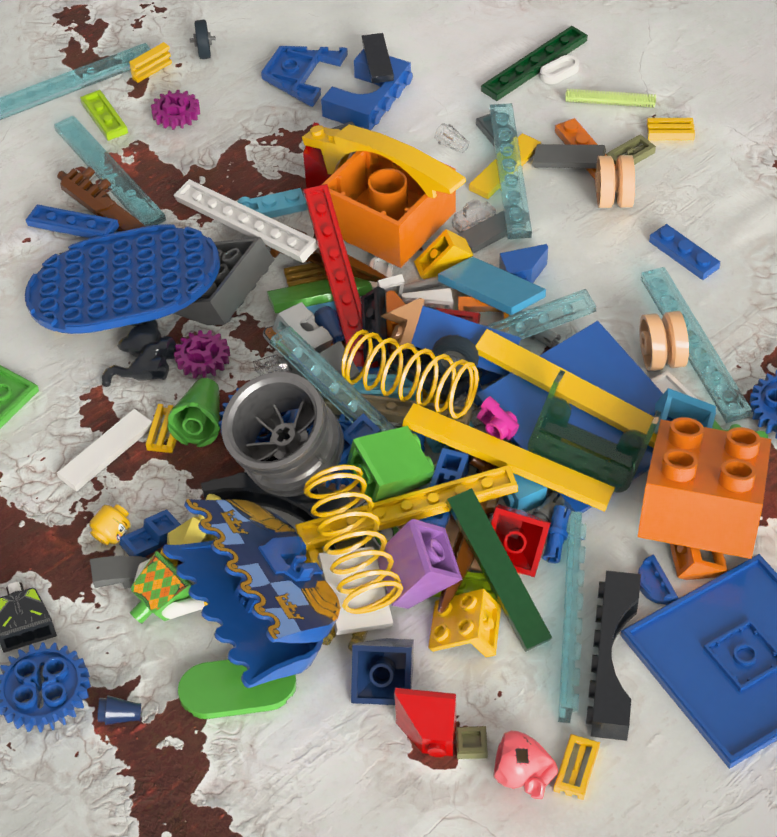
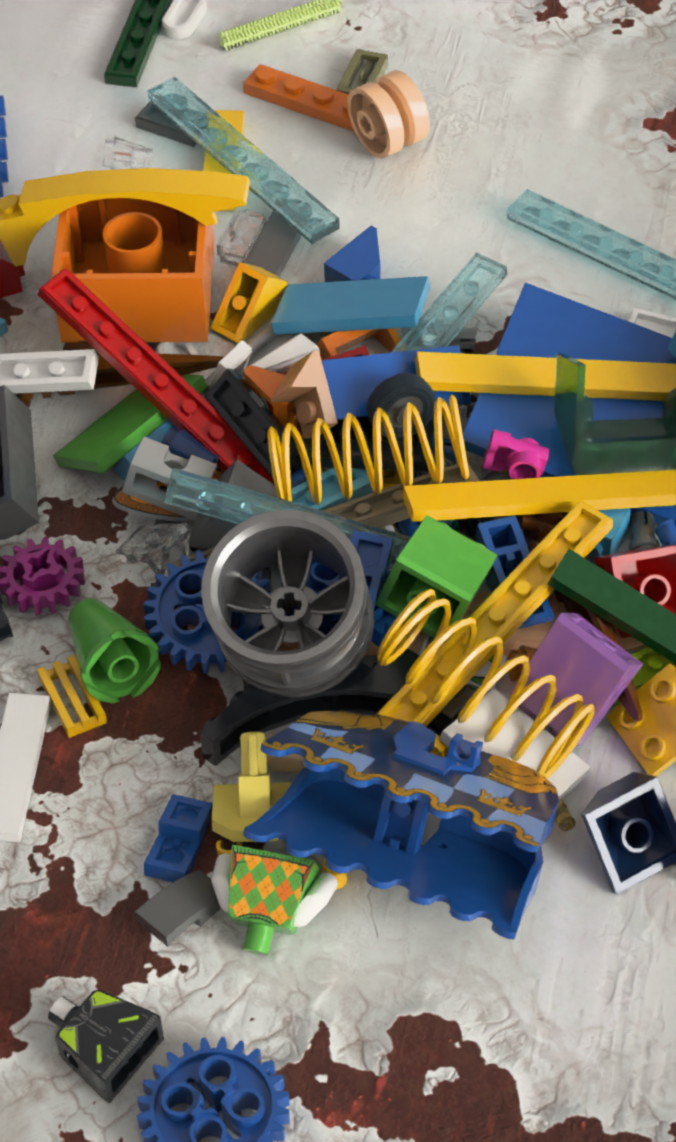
camera: 35 degrees left, 0 degrees up
yellow head [89,504,131,546] -> none
dark blue cone [98,695,141,725] -> none
bright green tile [178,660,297,719] -> none
pearl gold tile [284,263,327,287] -> none
dark grey tile [533,144,606,168] -> none
light nougat wheel [639,311,689,371] -> none
yellow tile [647,118,695,140] -> none
blue plate [649,224,720,280] -> none

